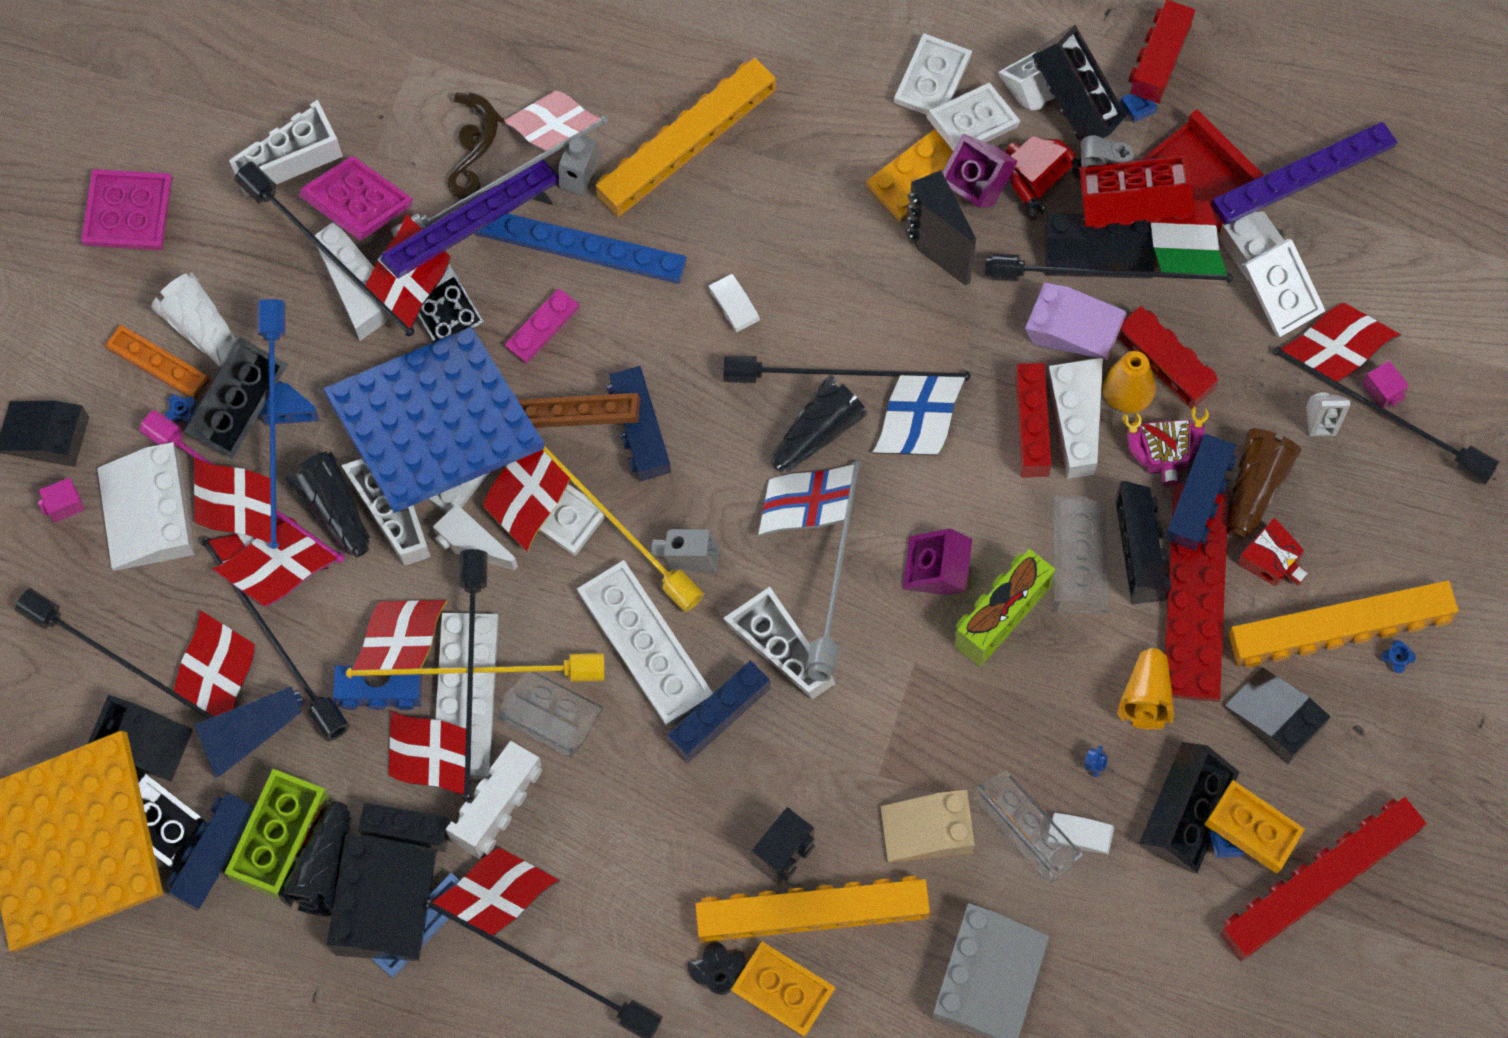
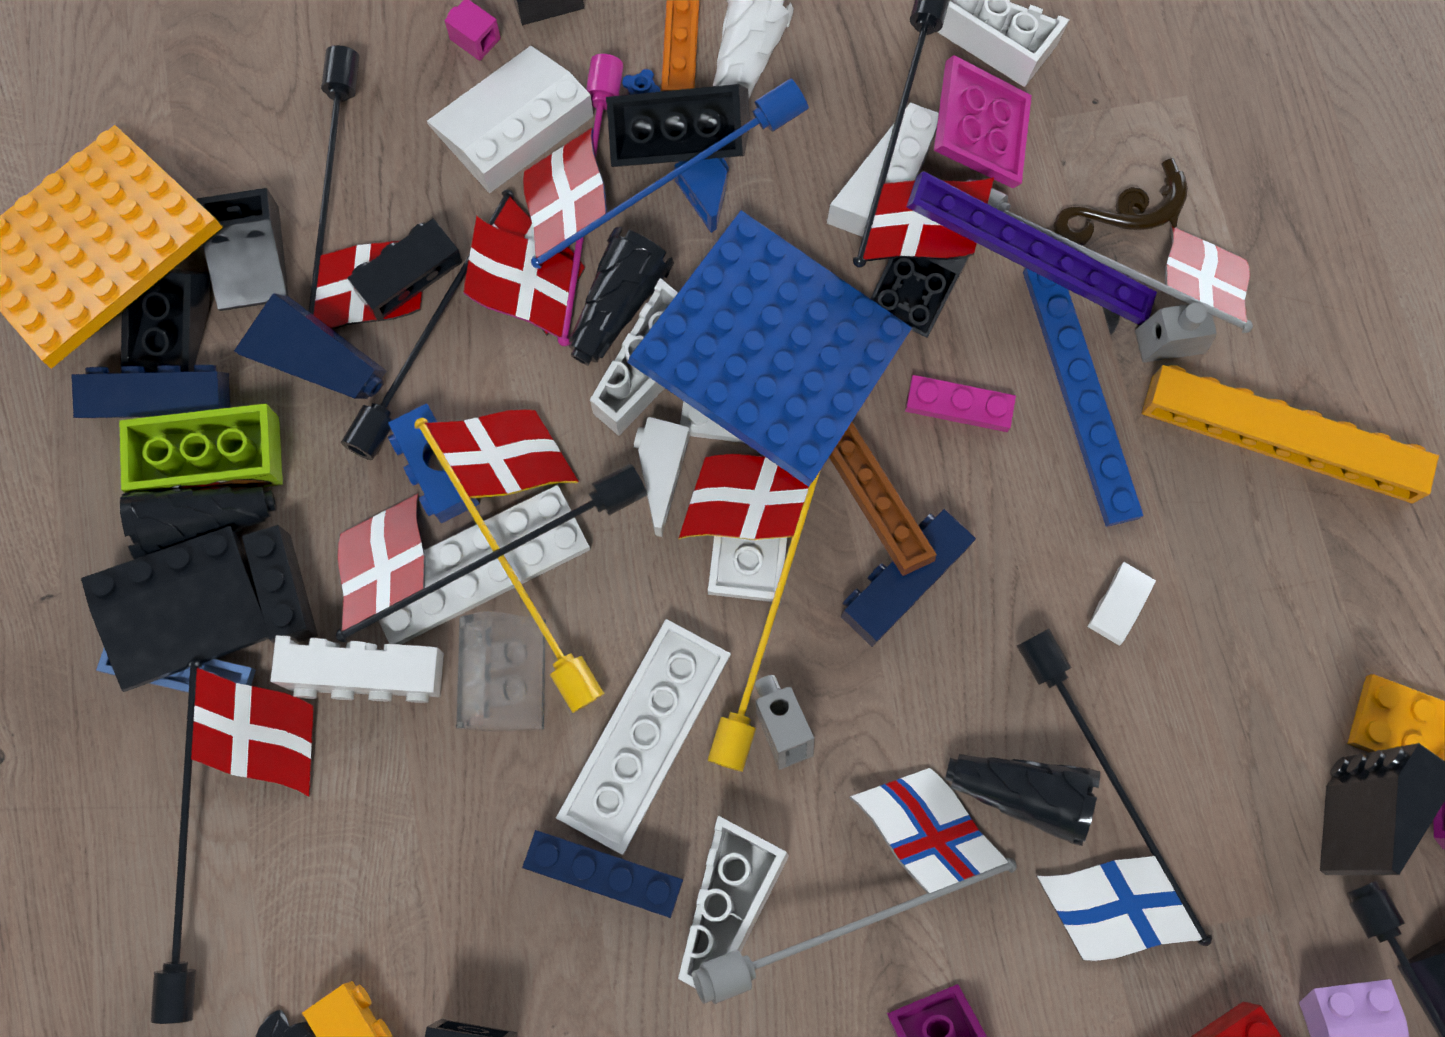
camera: 55 degrees right, 5 degrees up
none -> black brick [347,218,463,322]

